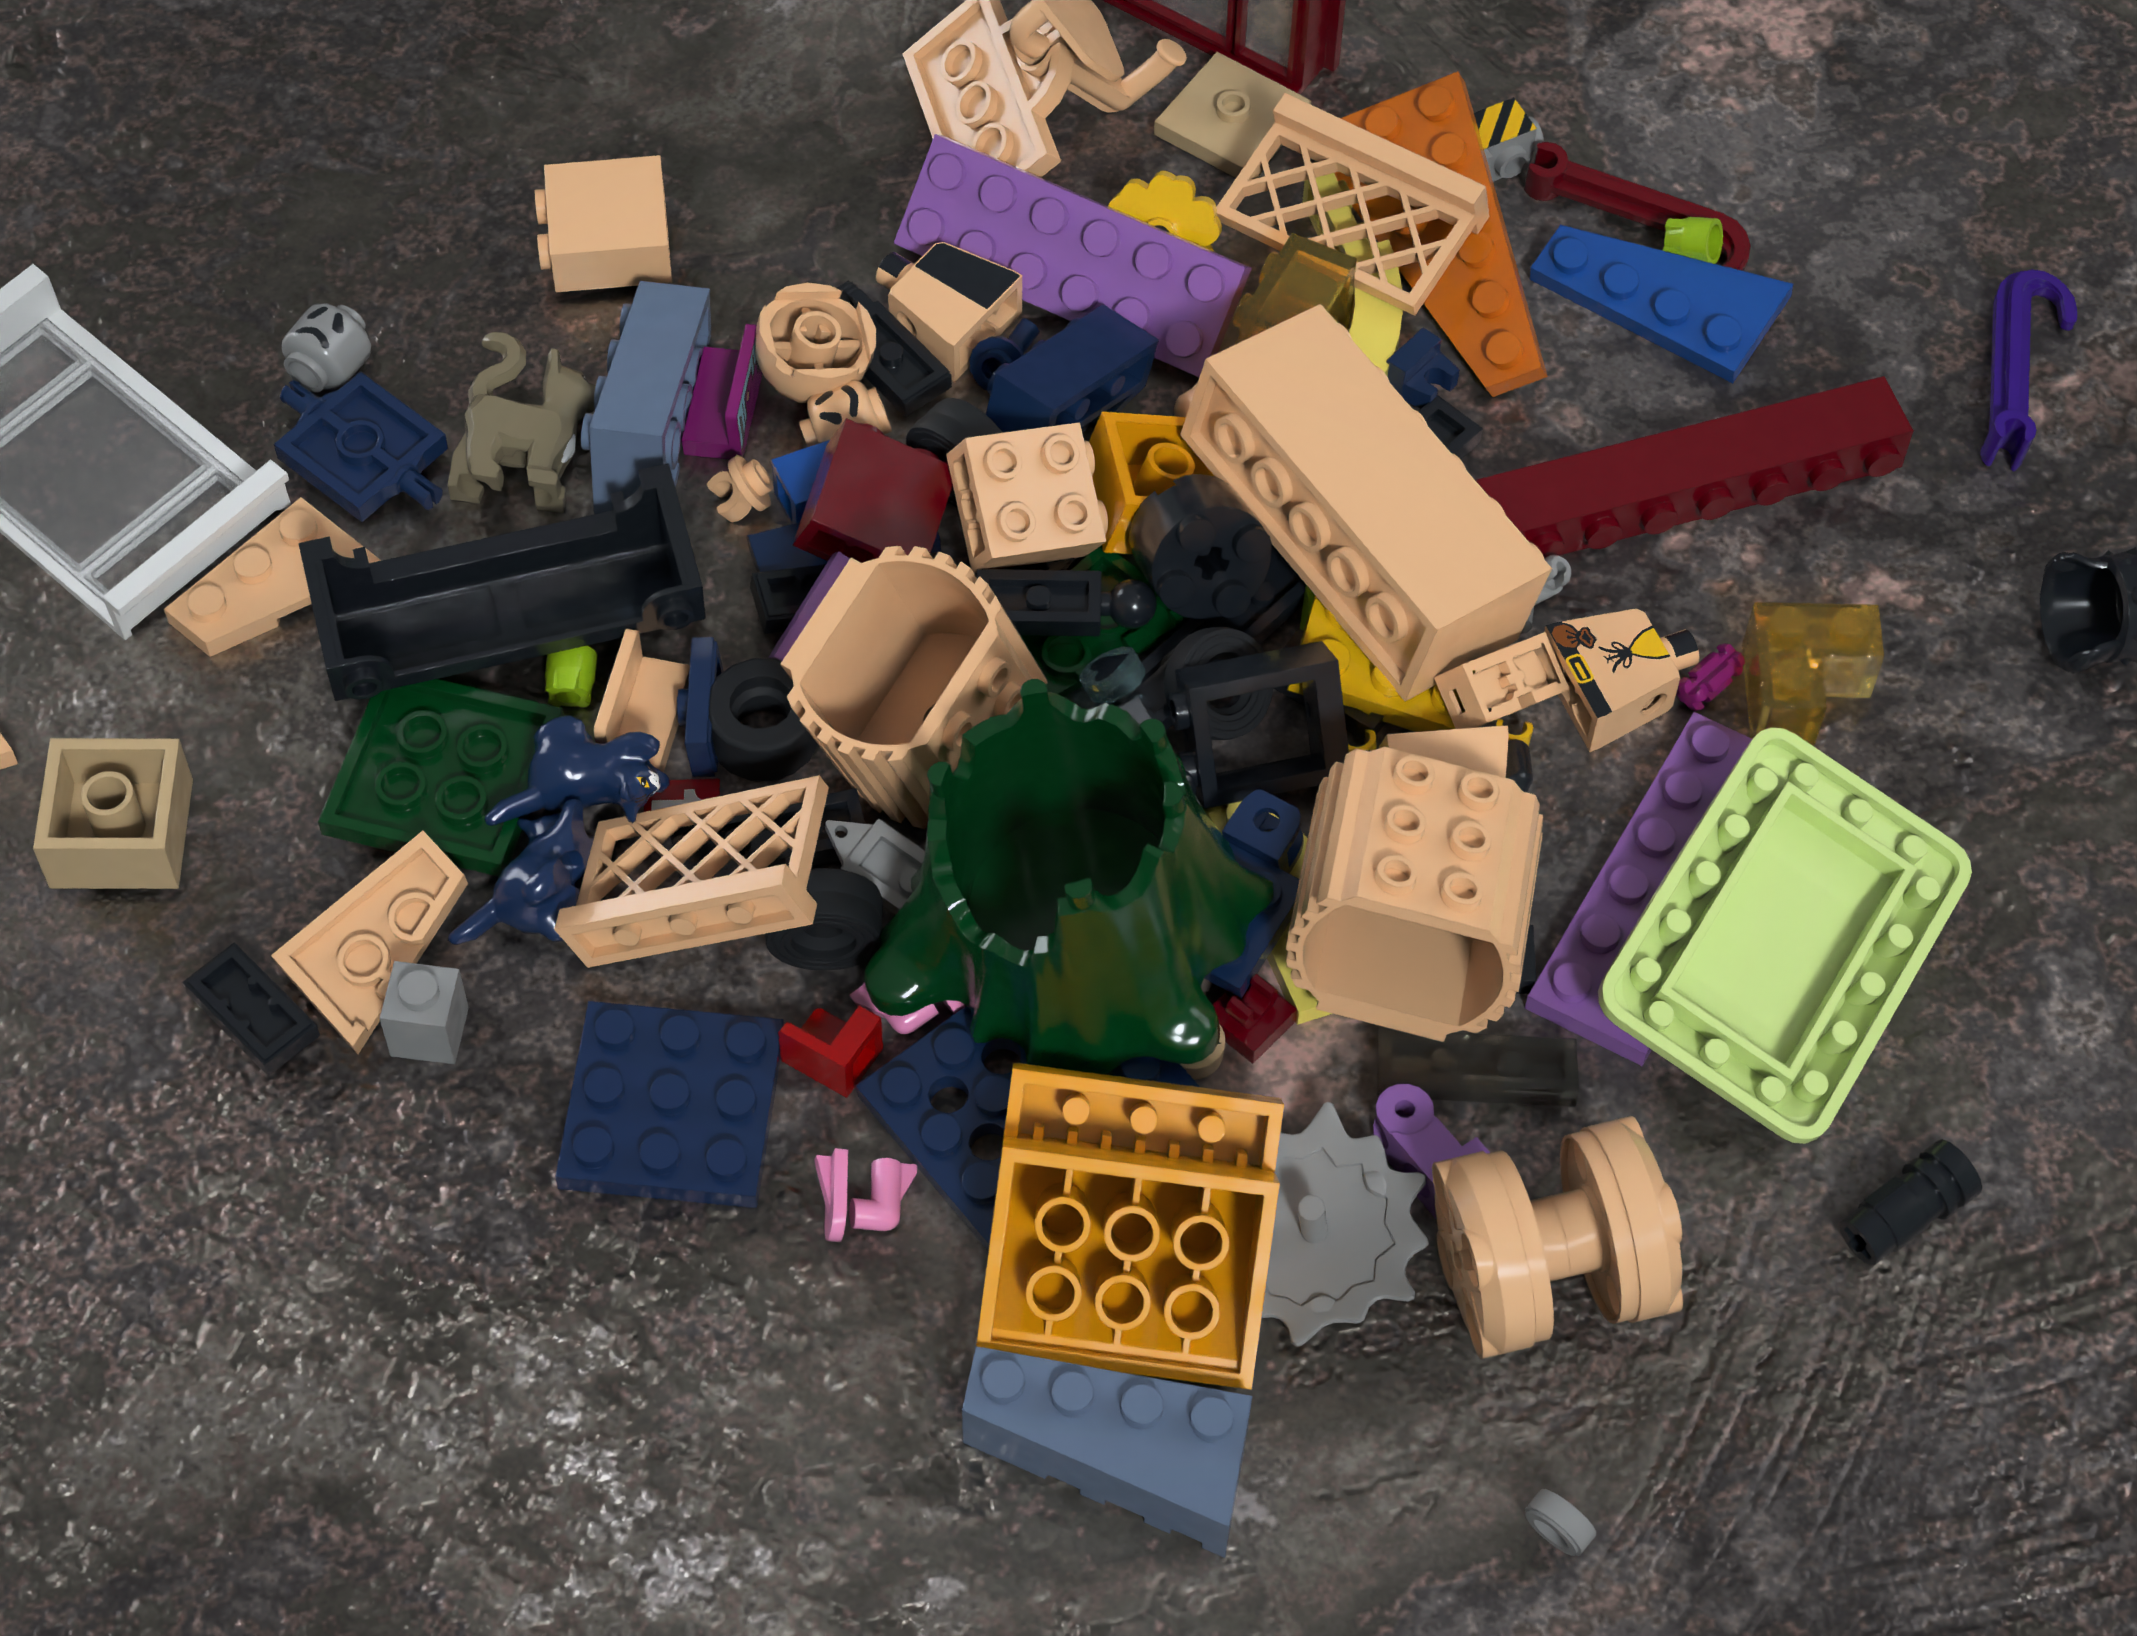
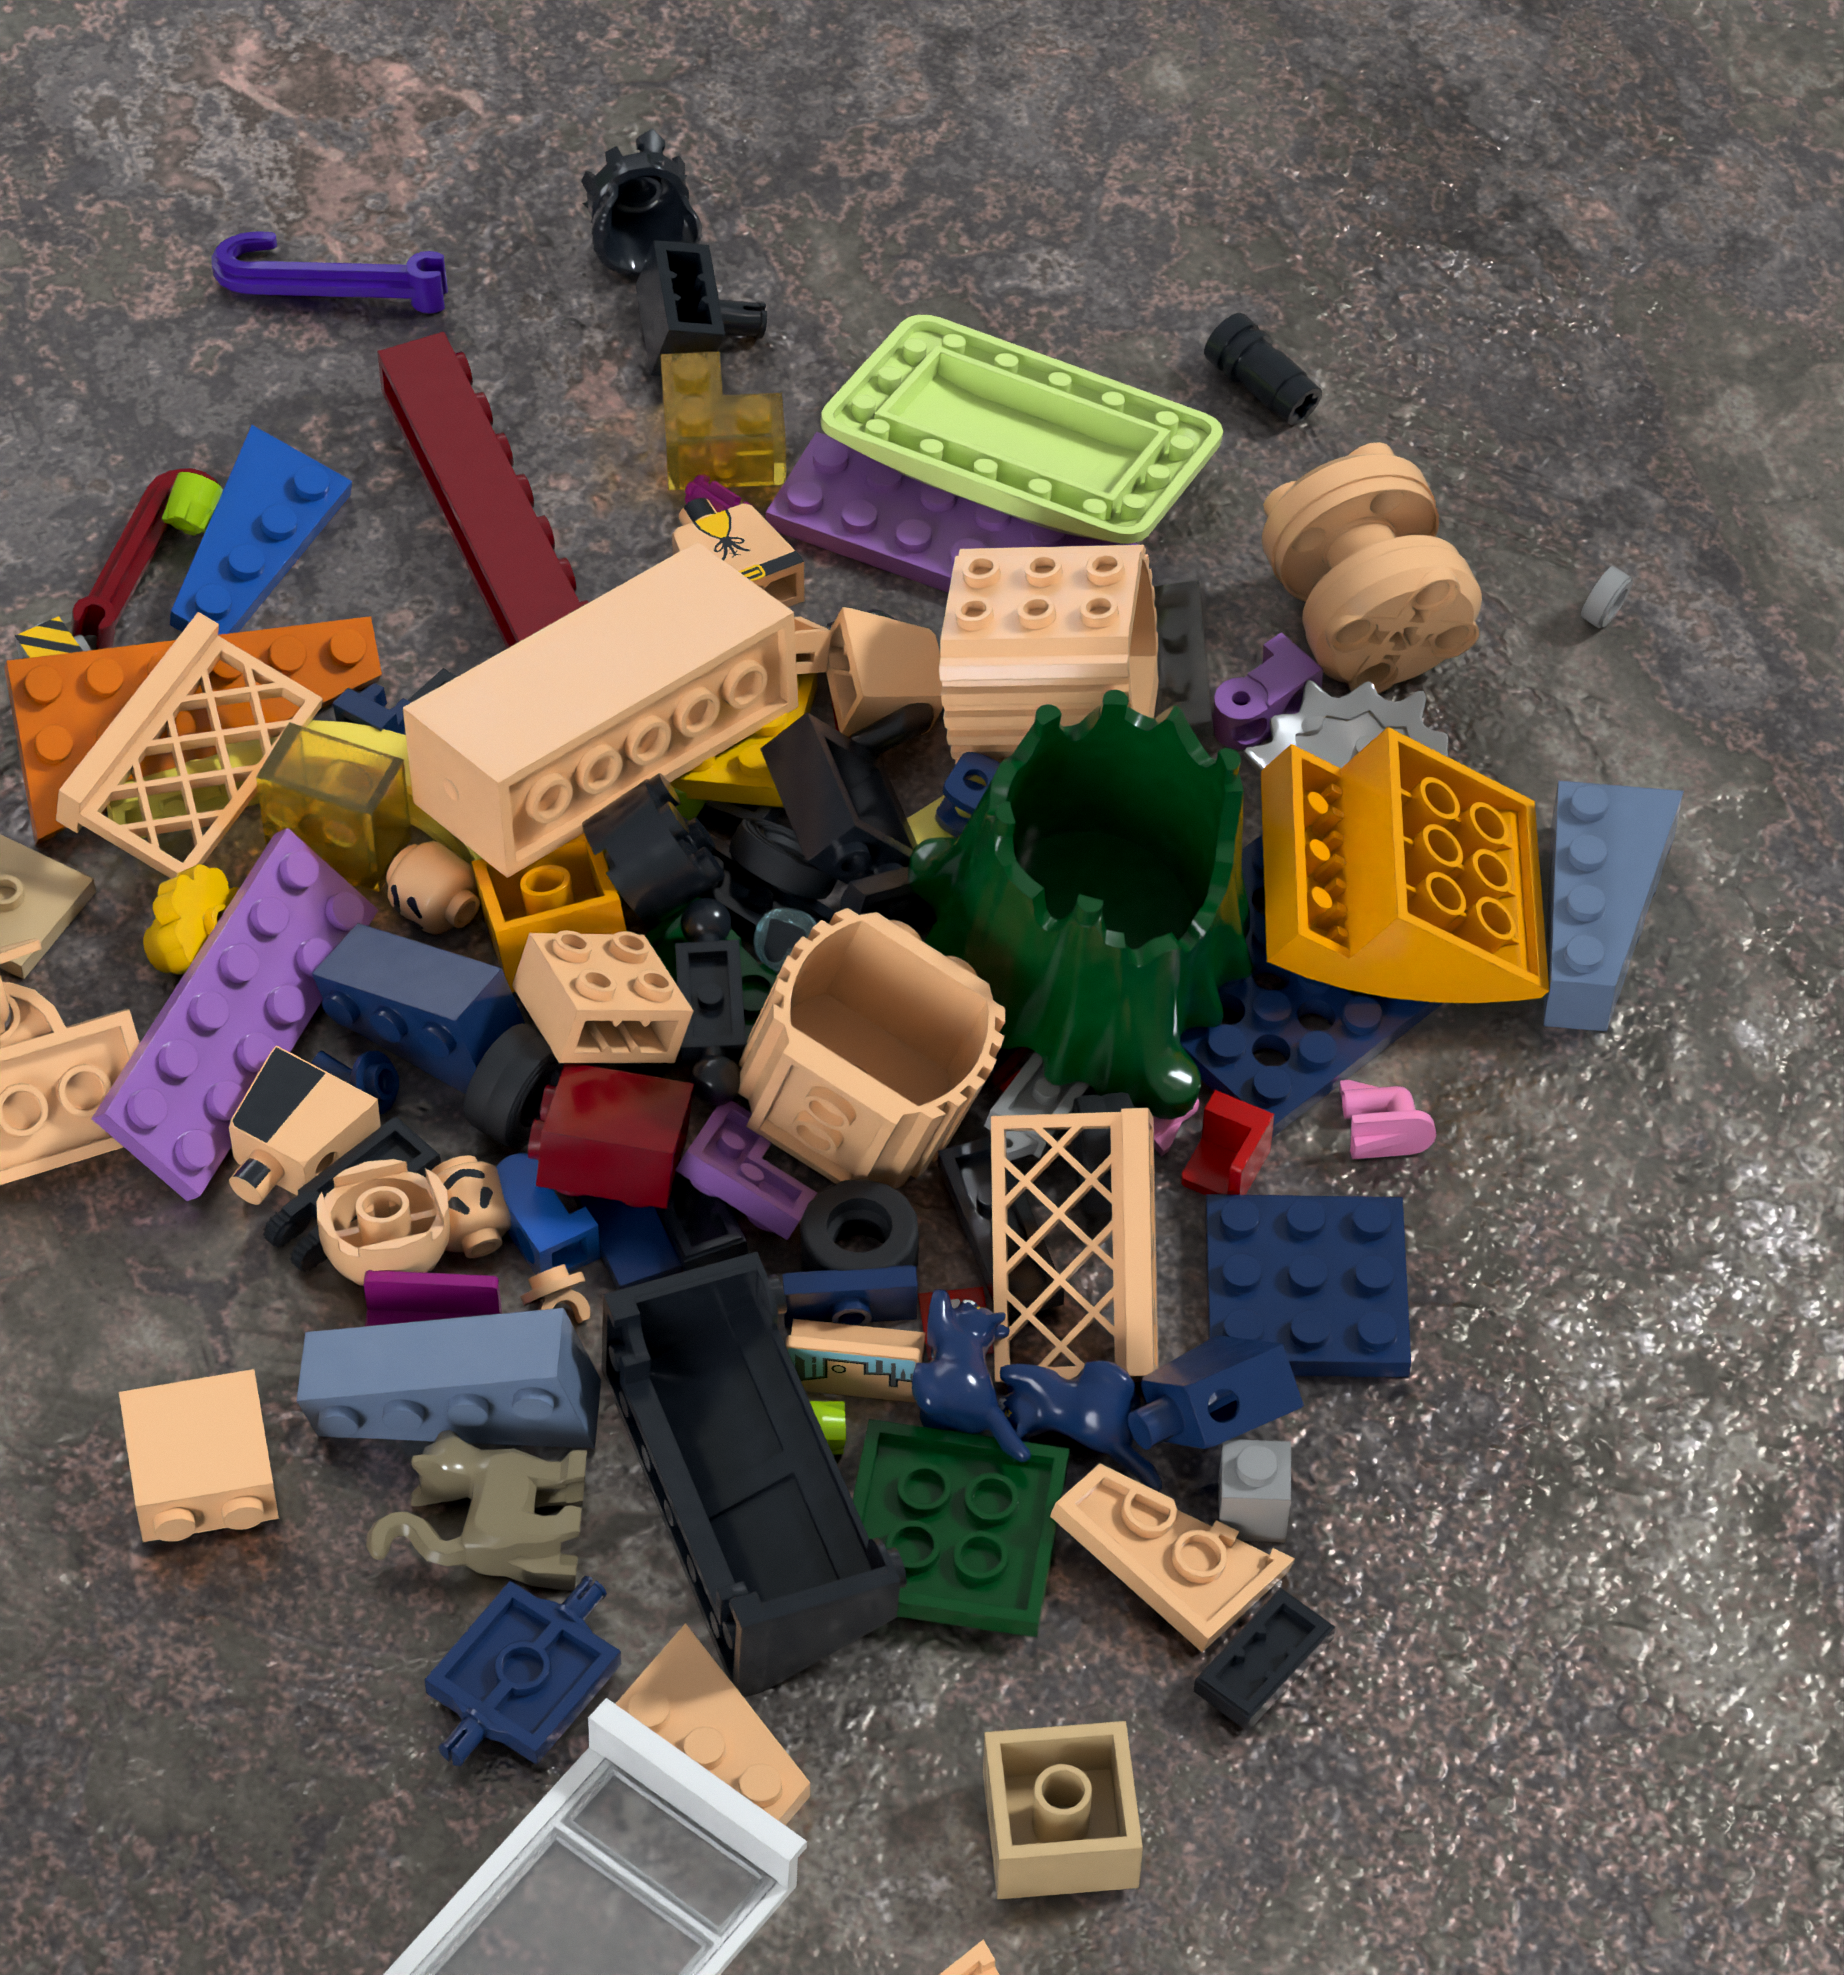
camera: 95 degrees left, 5 degrees down
light grey head [282,303,371,392] -> none
none -> black brick [636,240,767,380]
none -> dark blue torso [1128,1335,1304,1450]

